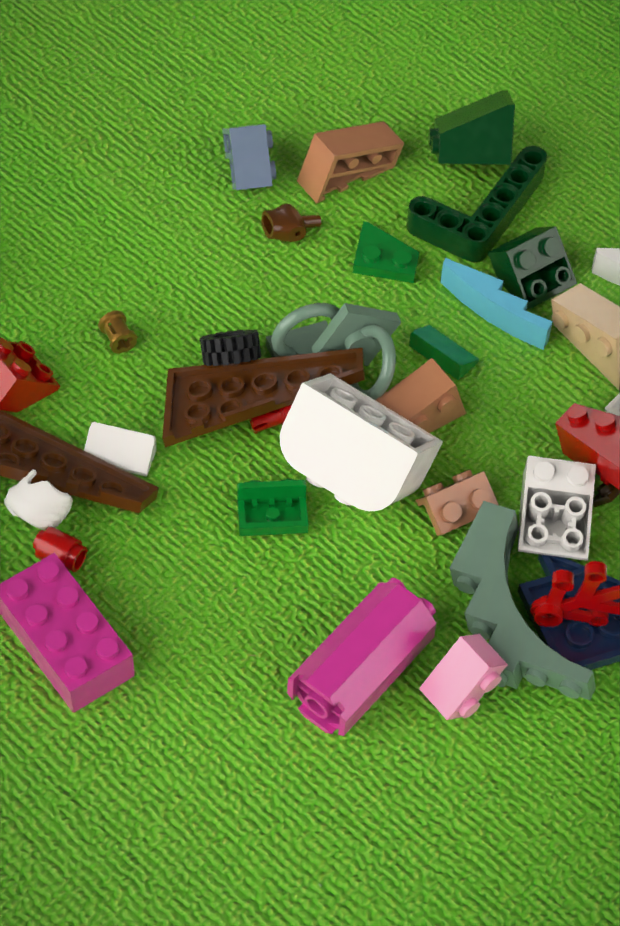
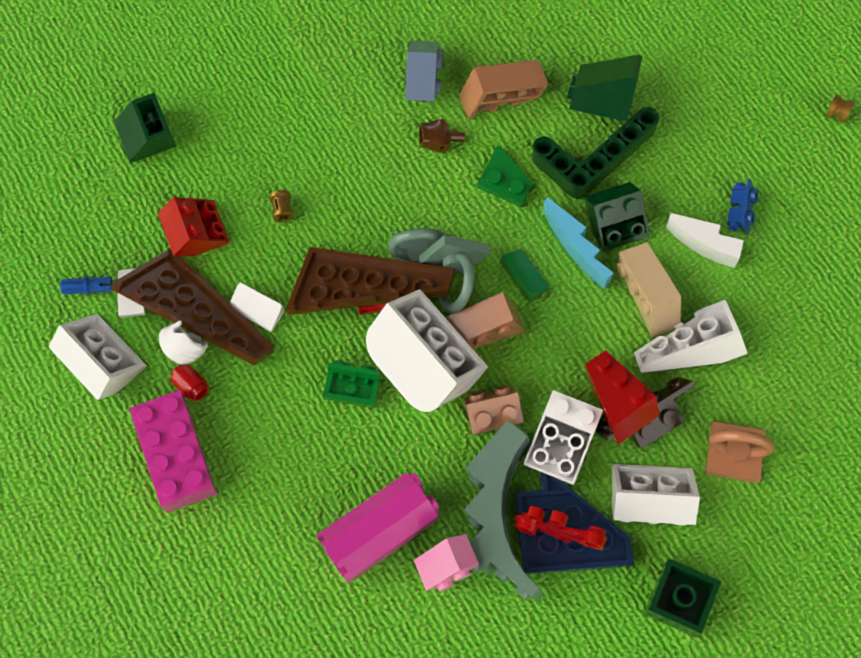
camera: 20 degrees right, 15 degrees up
black tyre [200,329,261,366] -> none

